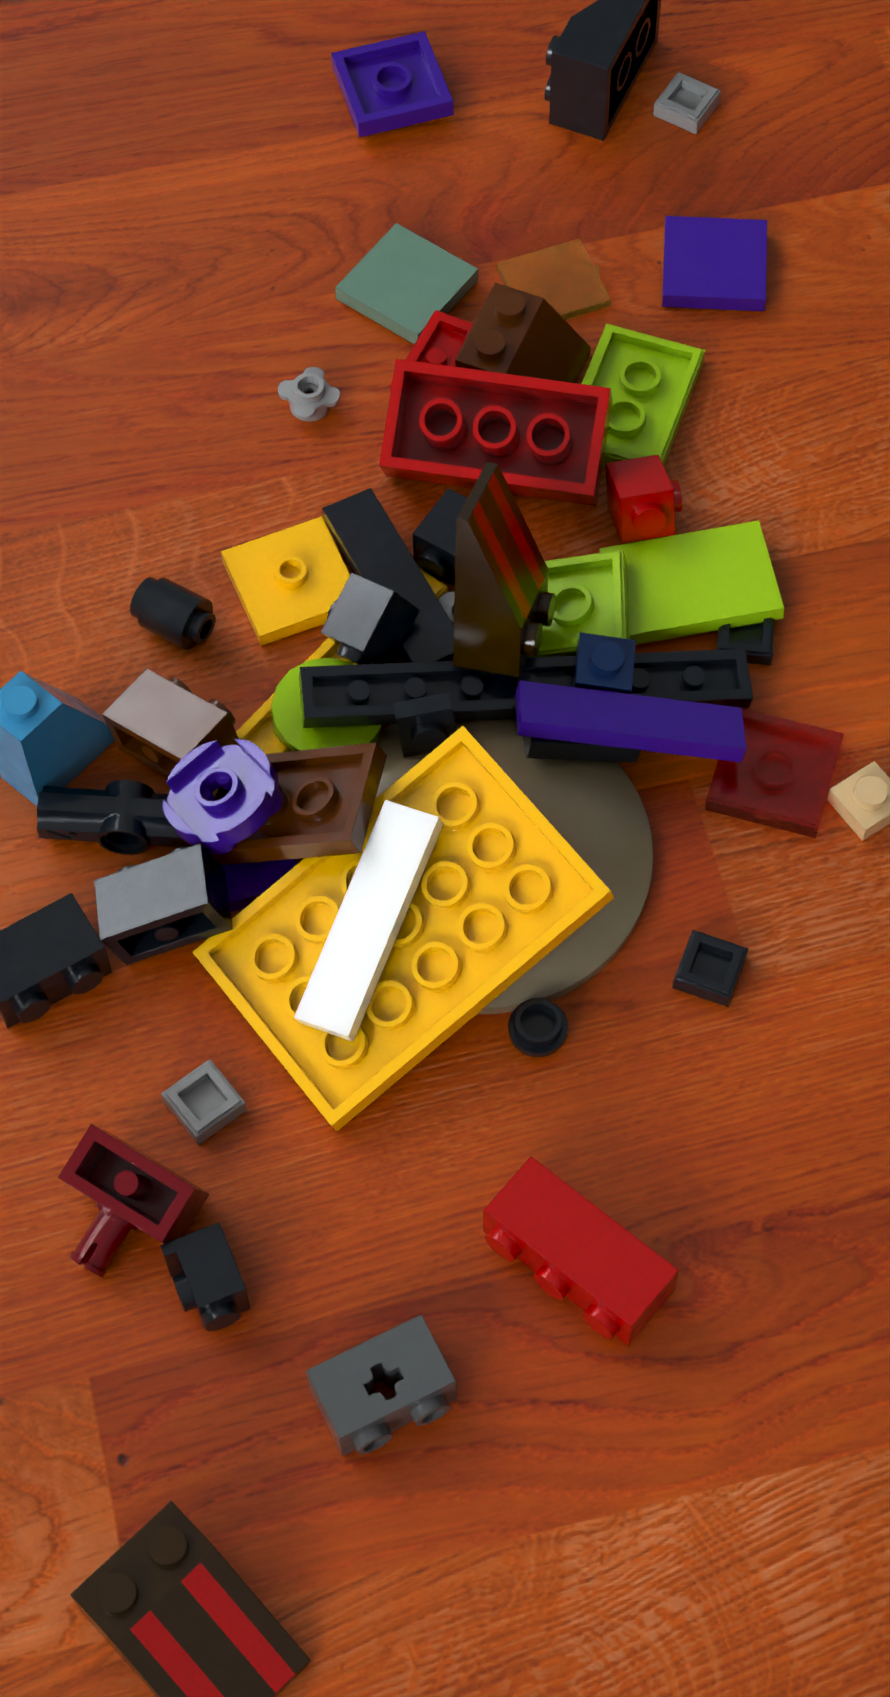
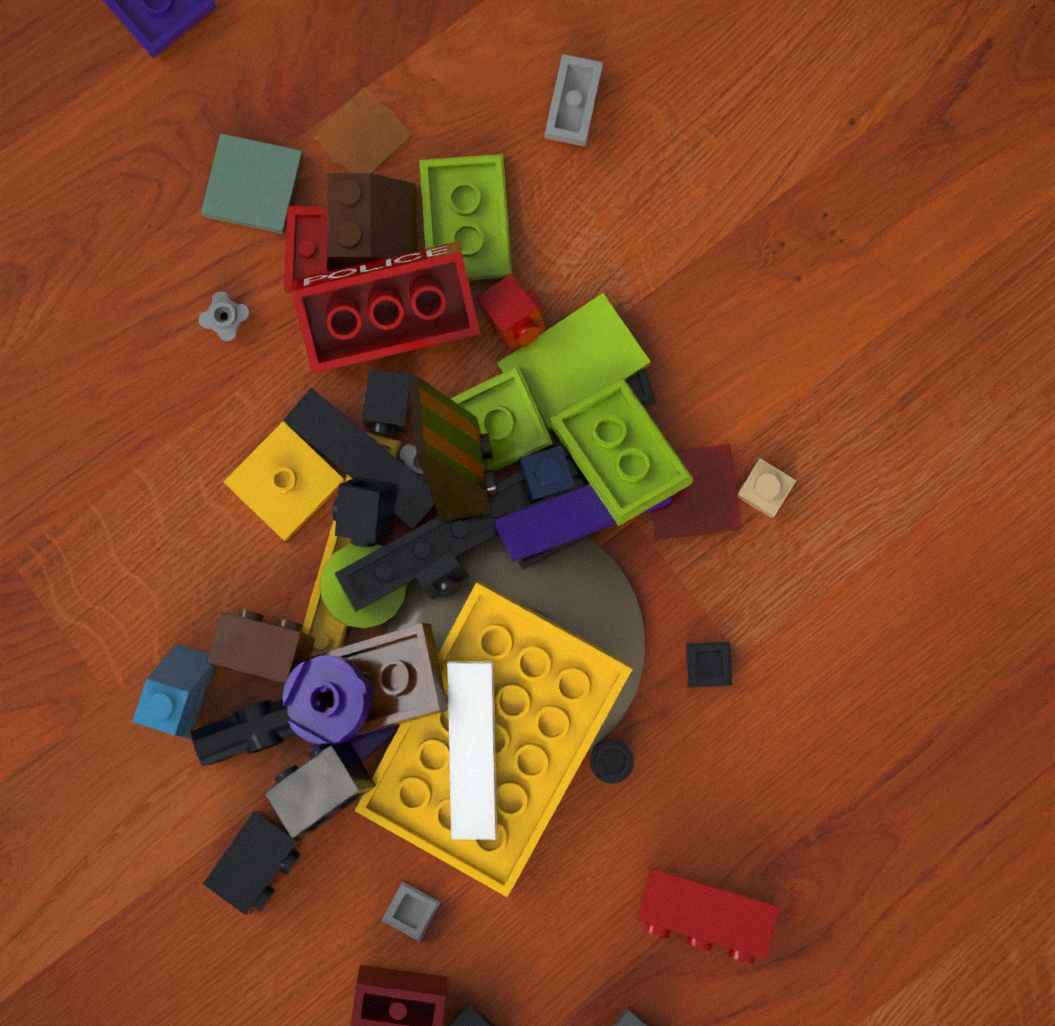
camera: 20 degrees left, 20 degrees up
black brick [130,577,216,650] -> none
dark purple tile [662,216,767,311] -> none
none -> light grey plate [545,54,603,147]
none -> lime tile [549,377,693,526]

